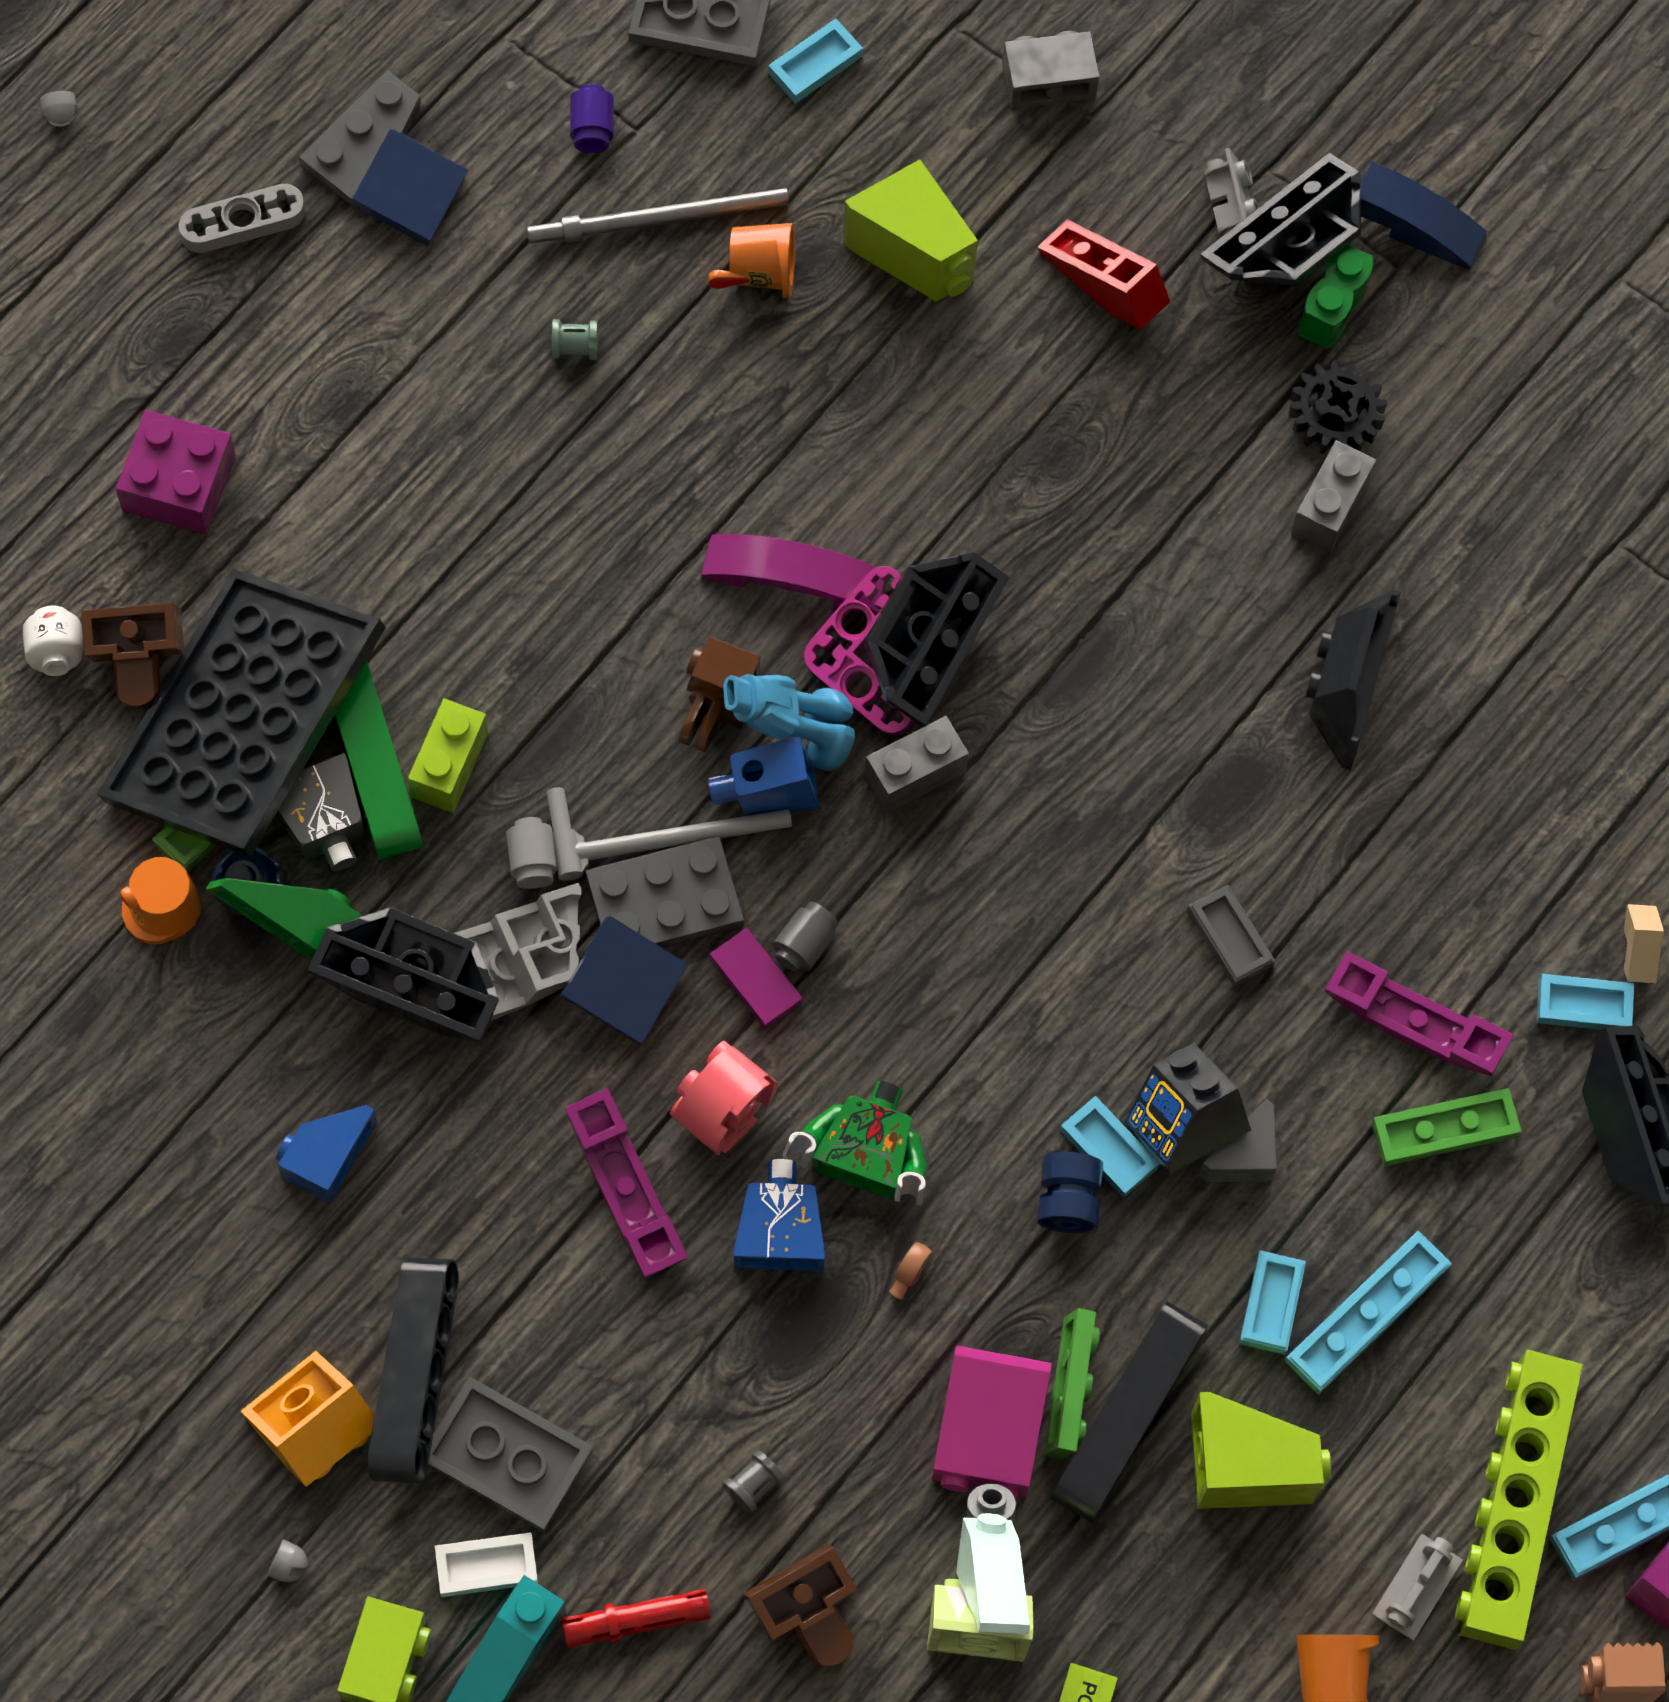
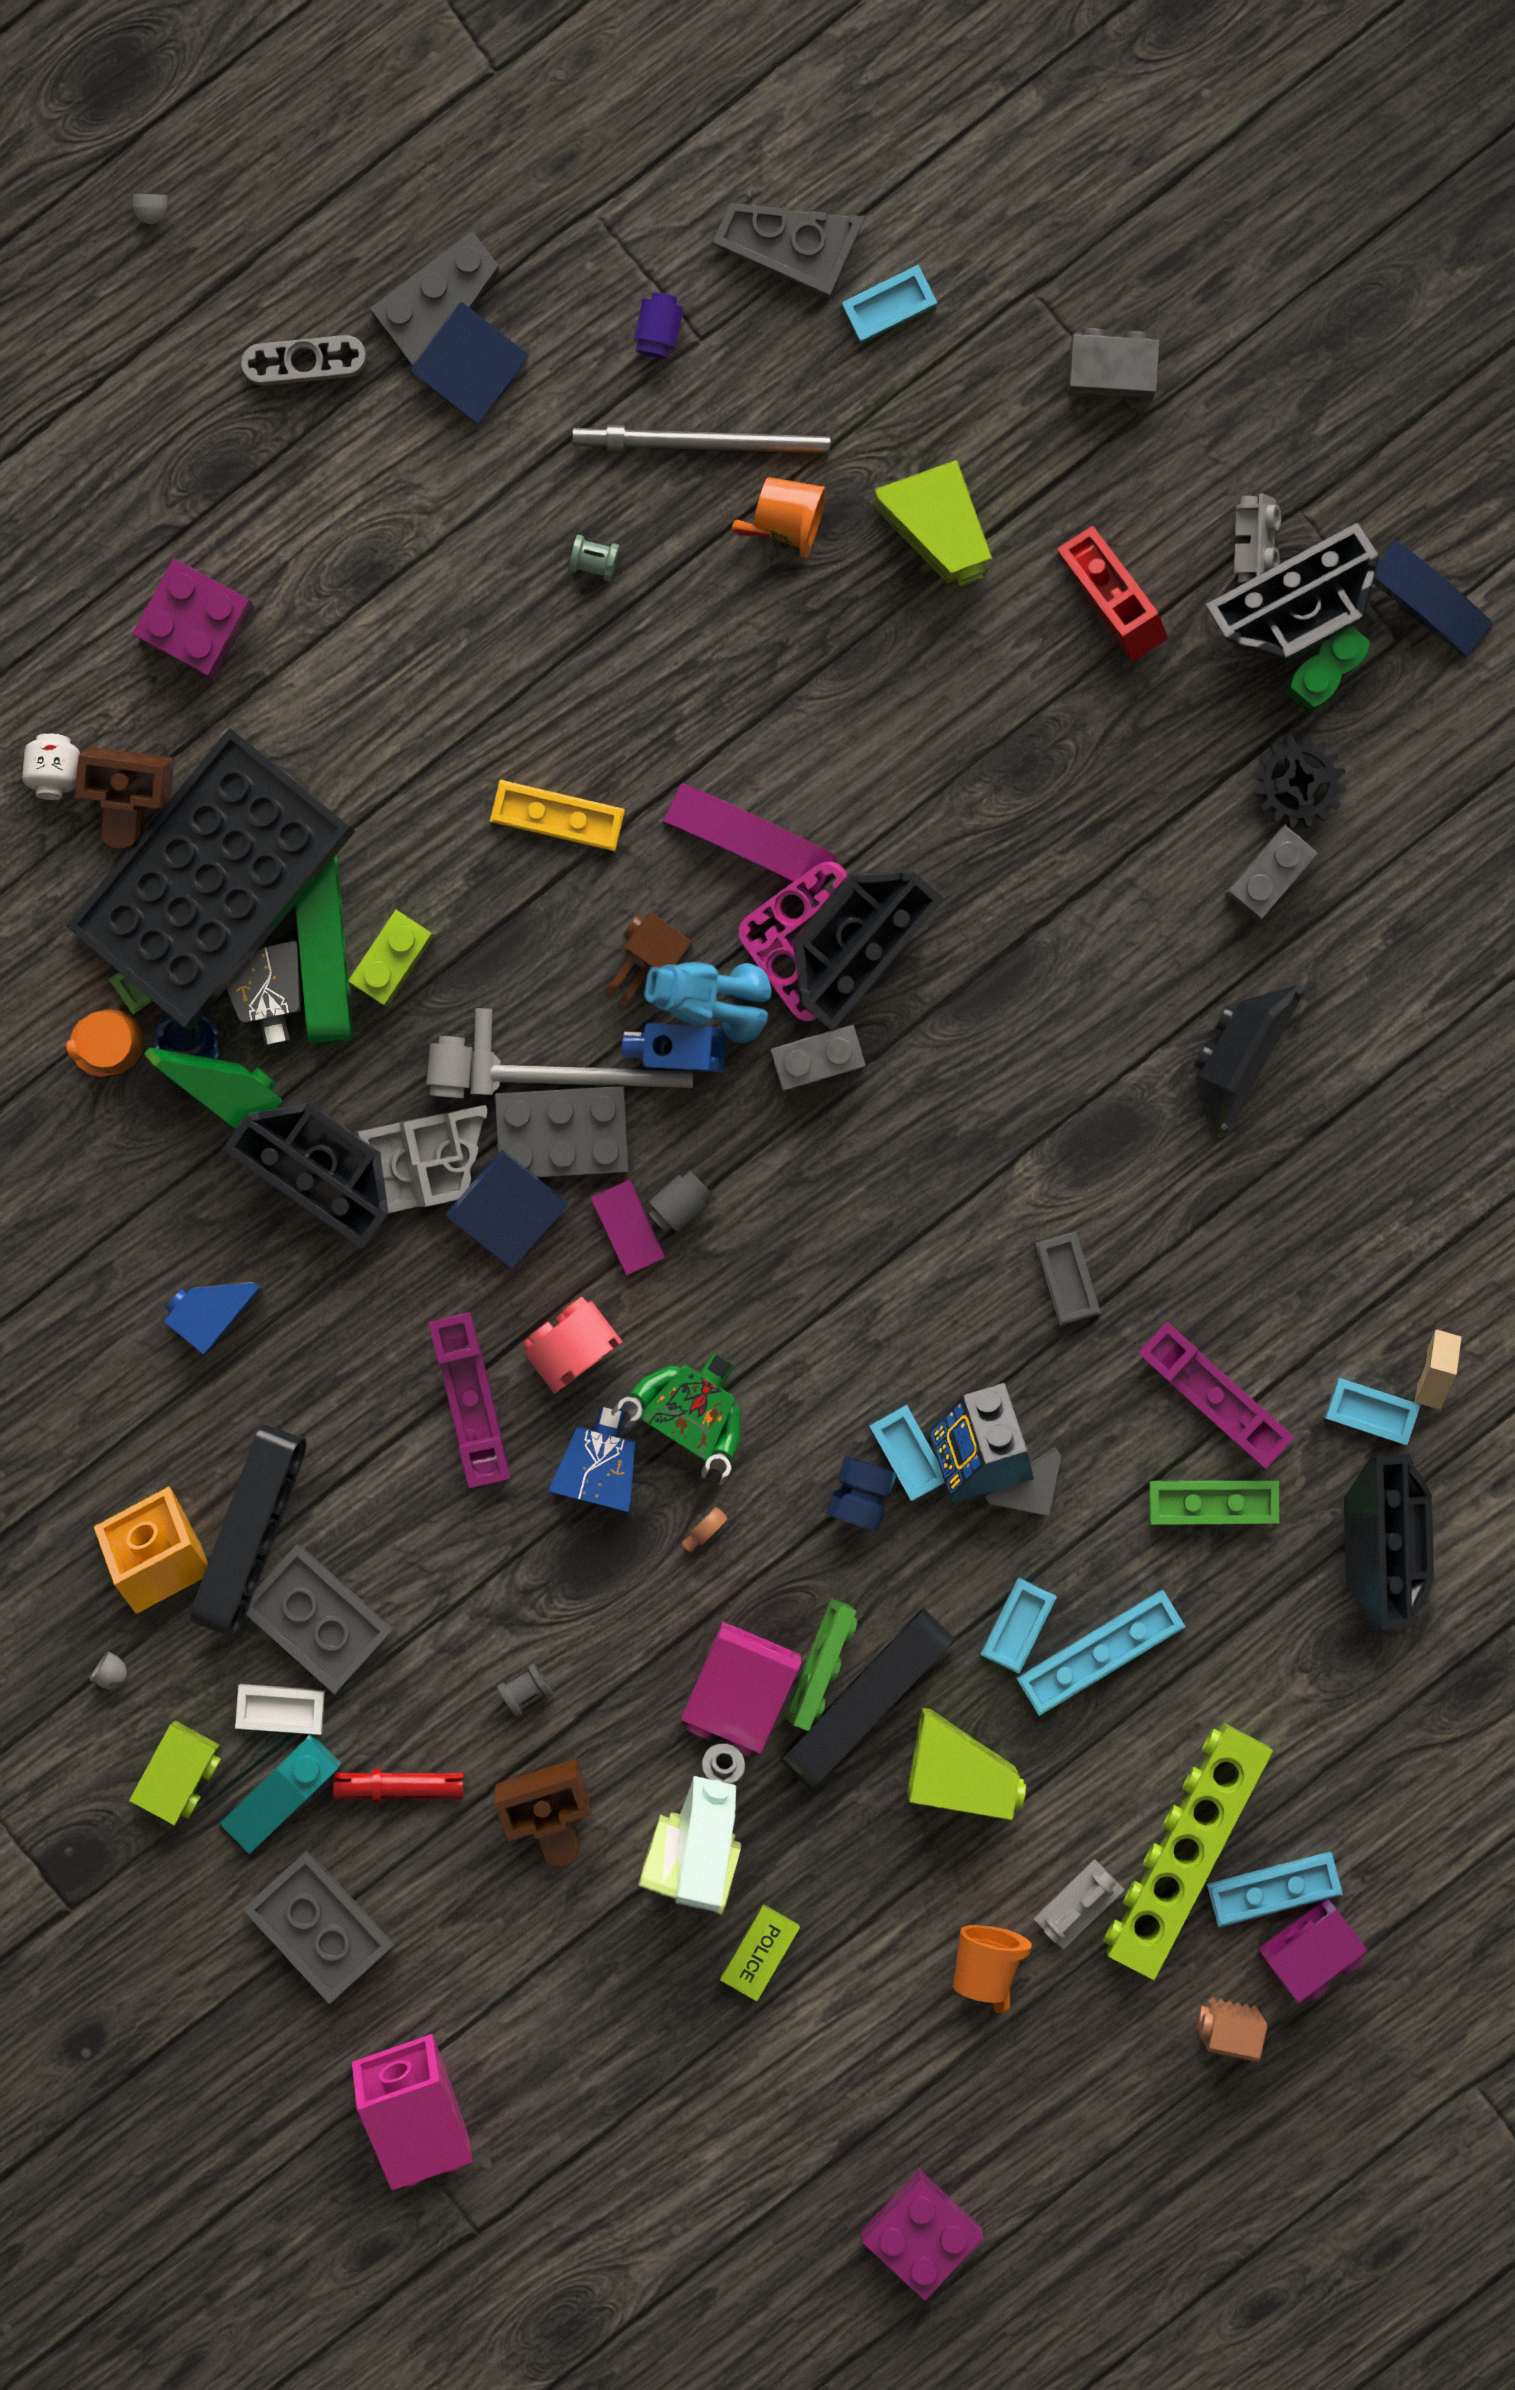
camera: 20 degrees right, 20 degrees up
none -> yellow tile [490,780,625,852]

